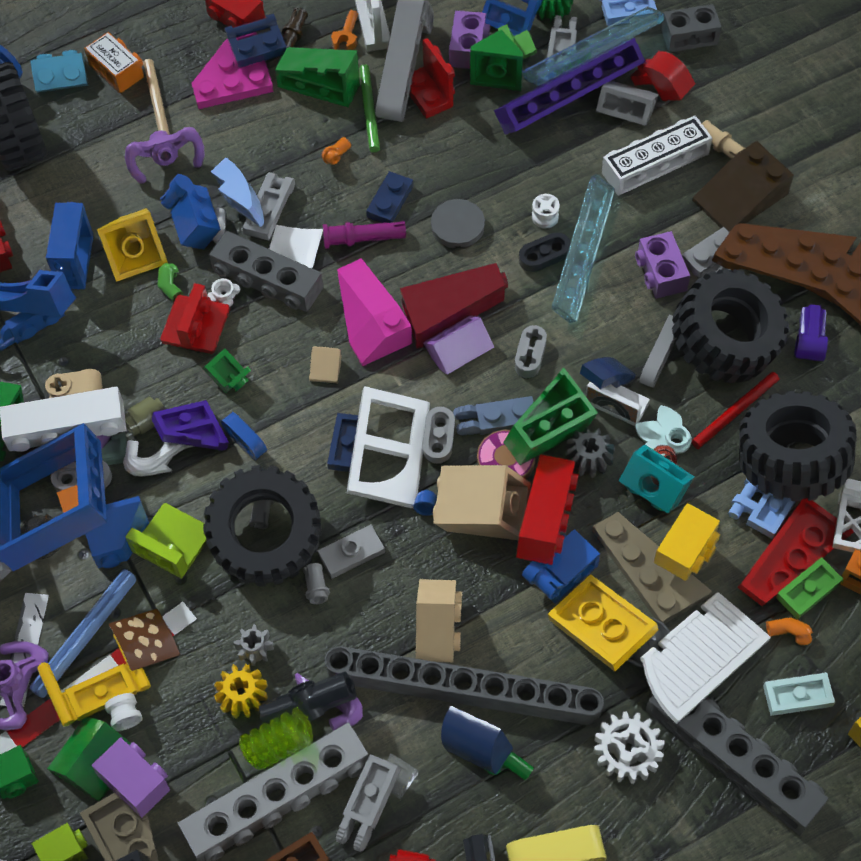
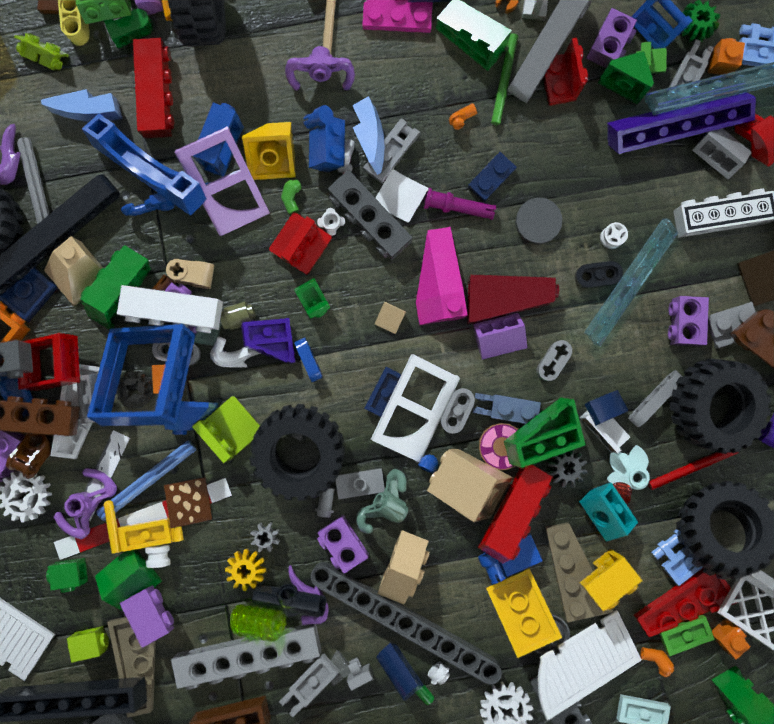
camera: 20 degrees right, 25 degrees up
none -> lavender window [175,127,270,236]
none -> medium lavender brick [317,514,369,574]
none -> light grey tile [347,657,373,690]
none -> sand green piece [356,469,408,534]
none -> white plate [428,661,450,685]
none -> orange brick [707,38,745,77]

